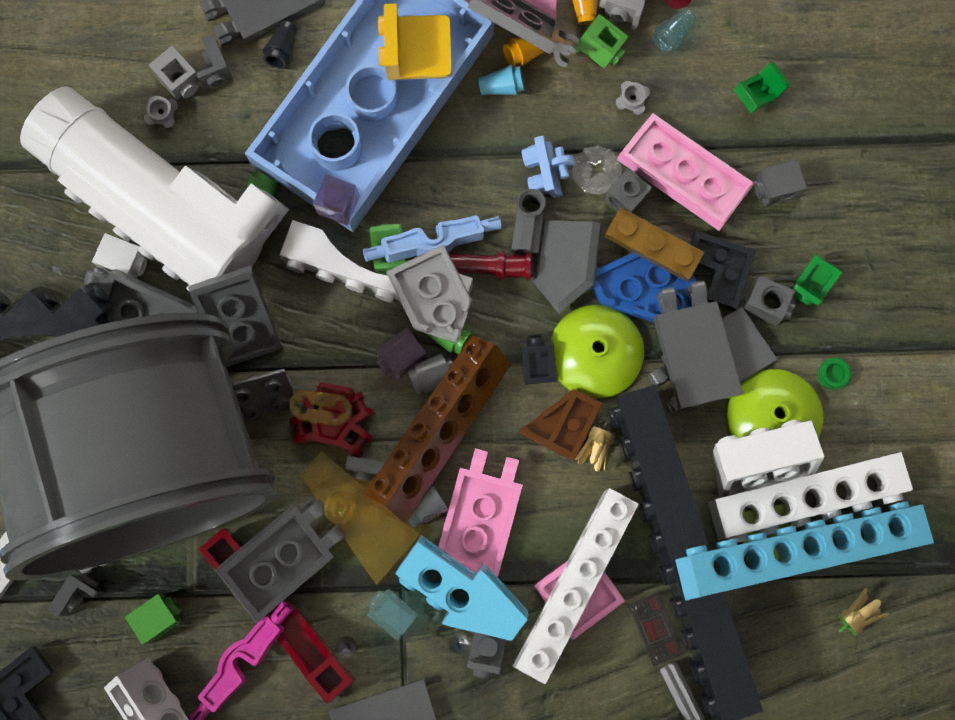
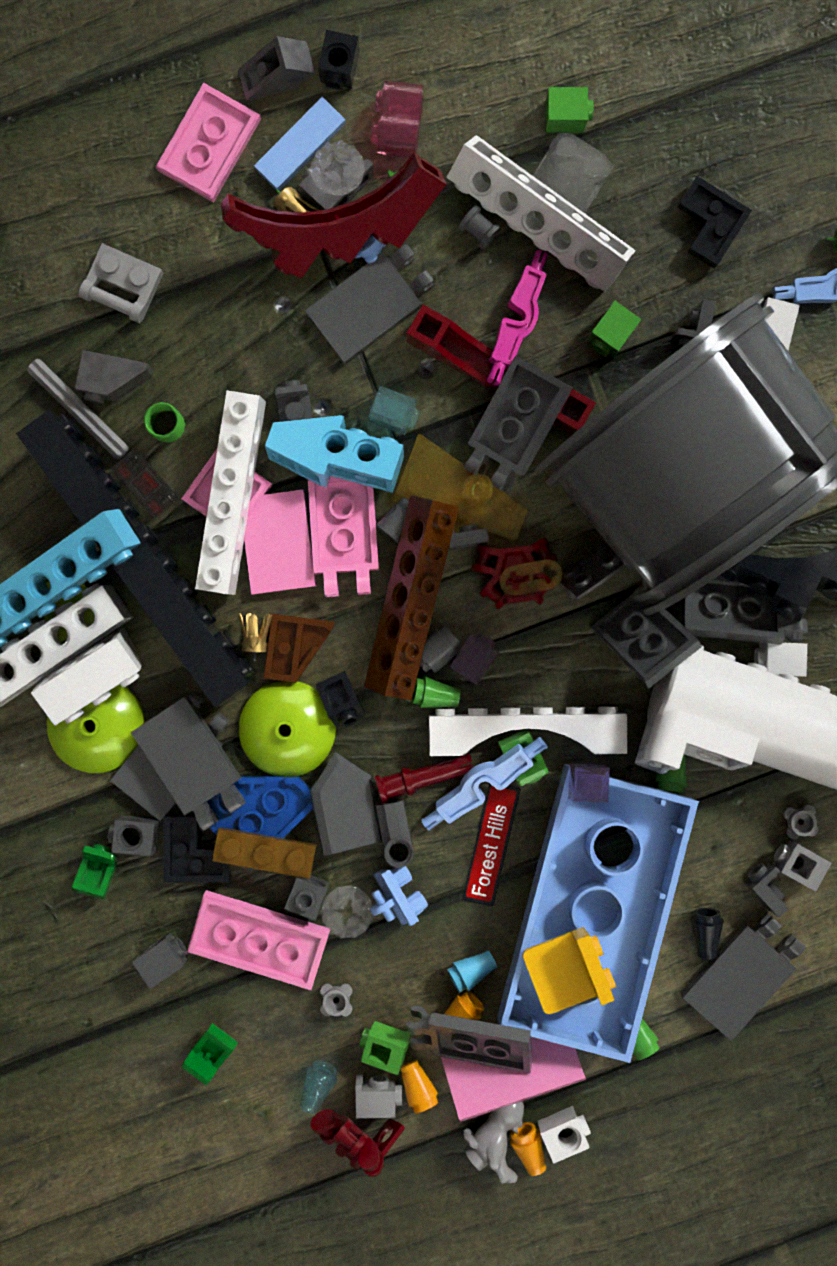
camera: 160 degrees right, 10 degrees up
light grey tile [386,244,472,344] -> none
green tile [817,357,851,391] -> none
none -> bright green piece [144,402,185,443]
none -> bright pink tile [244,490,317,595]
none -> red sticker [463,783,521,906]

